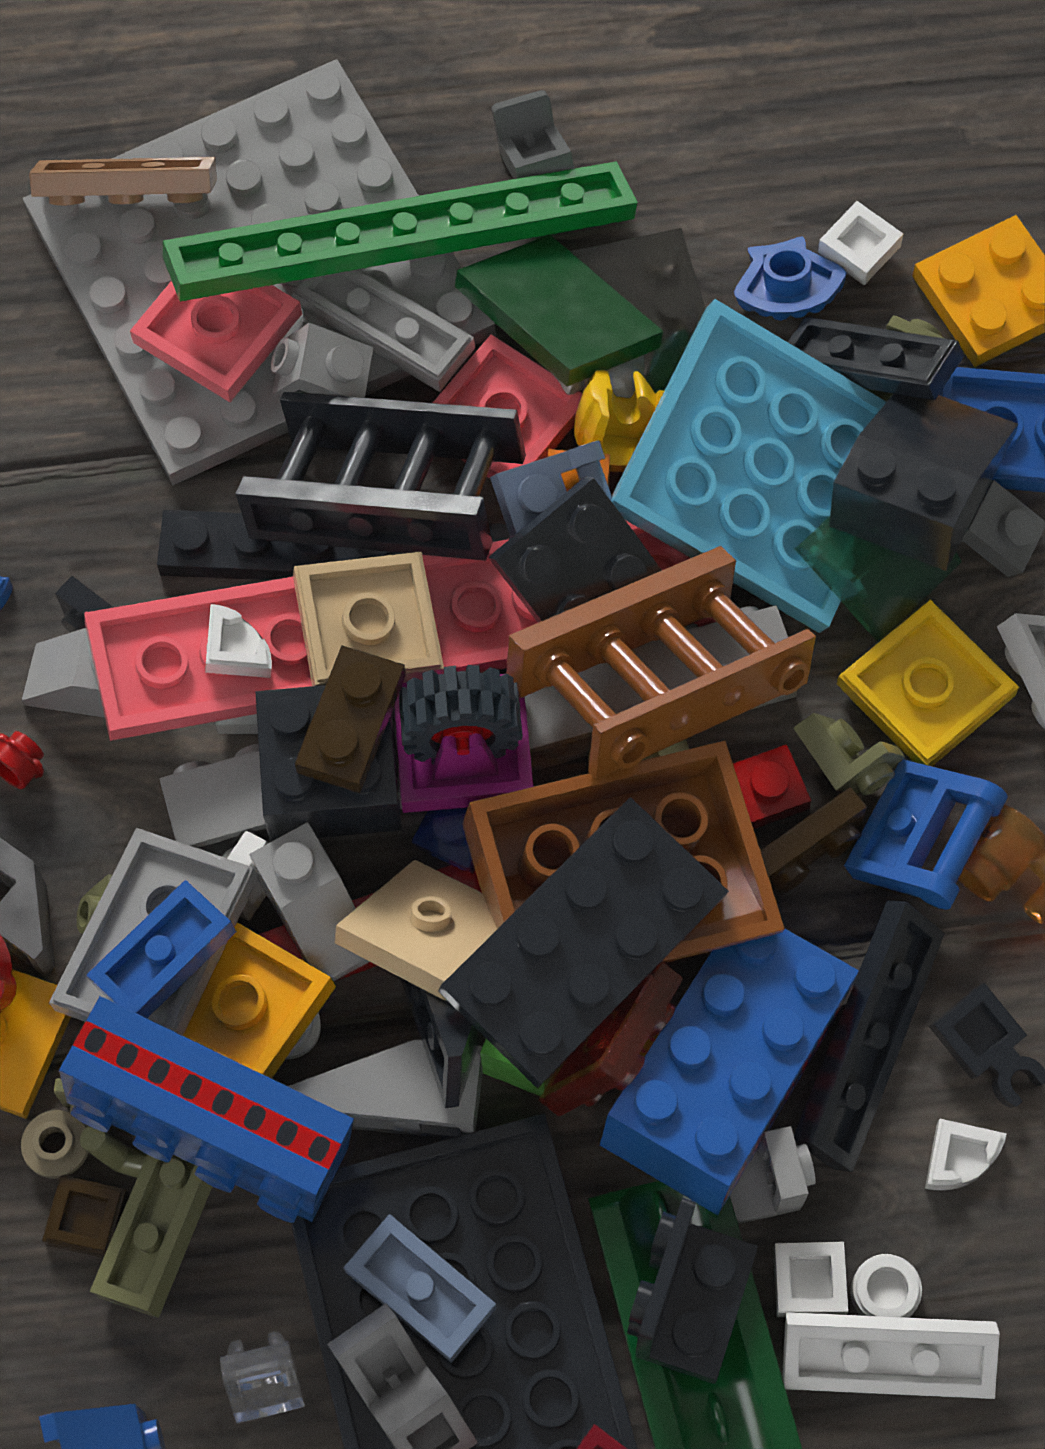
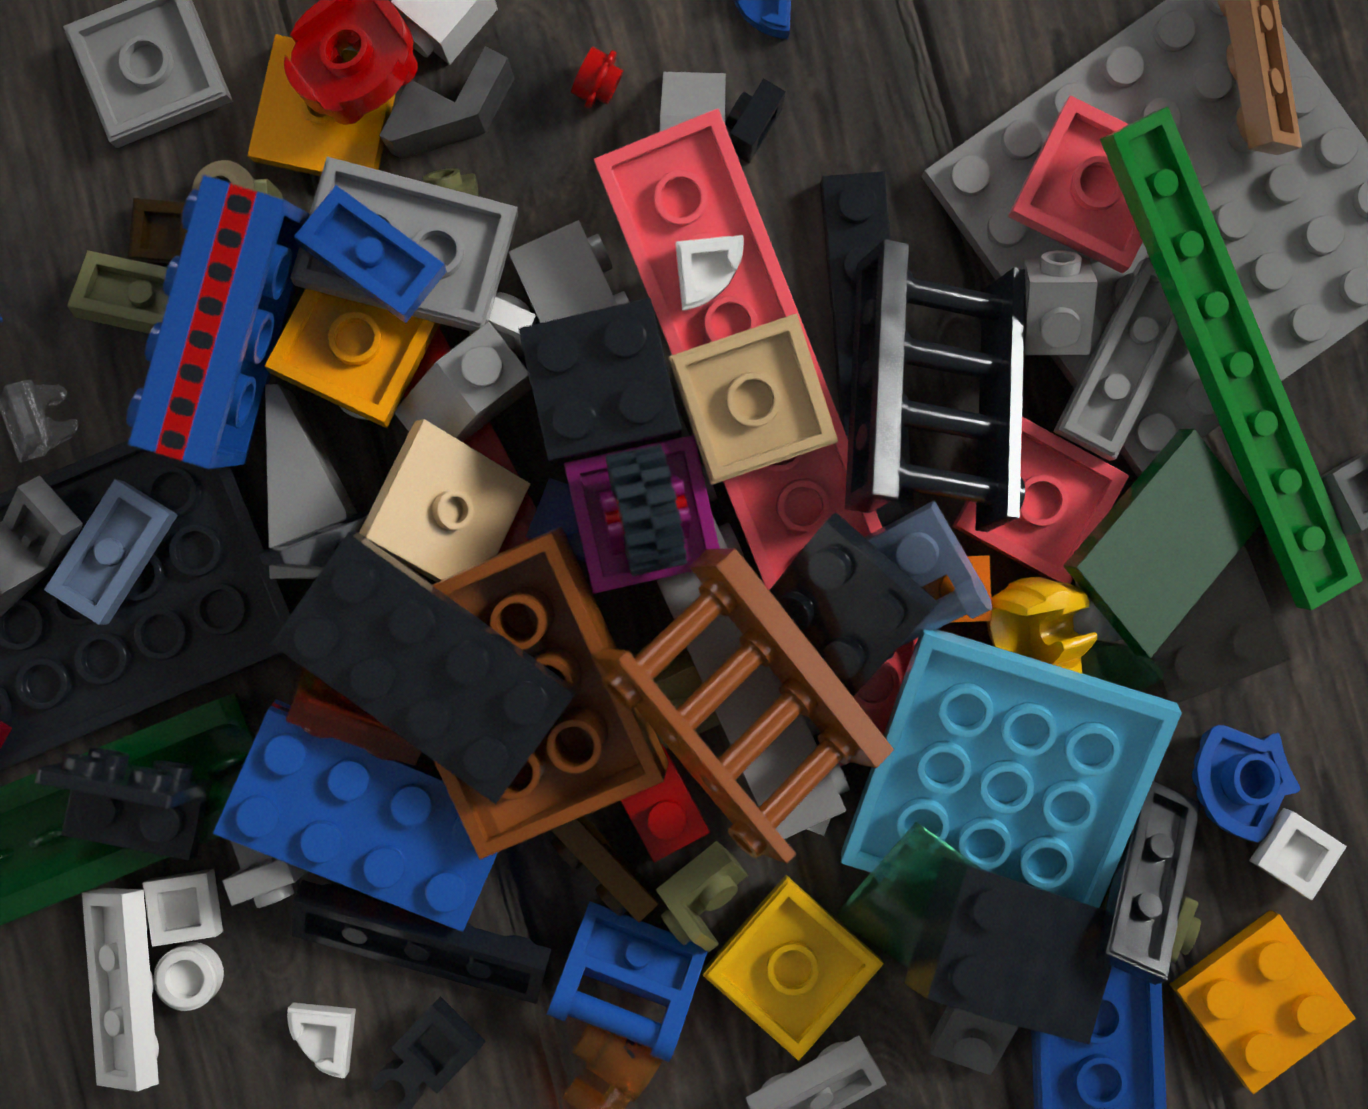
camera: 80 degrees right, 20 degrees up
dark brown plate [295,645,406,793] -> none

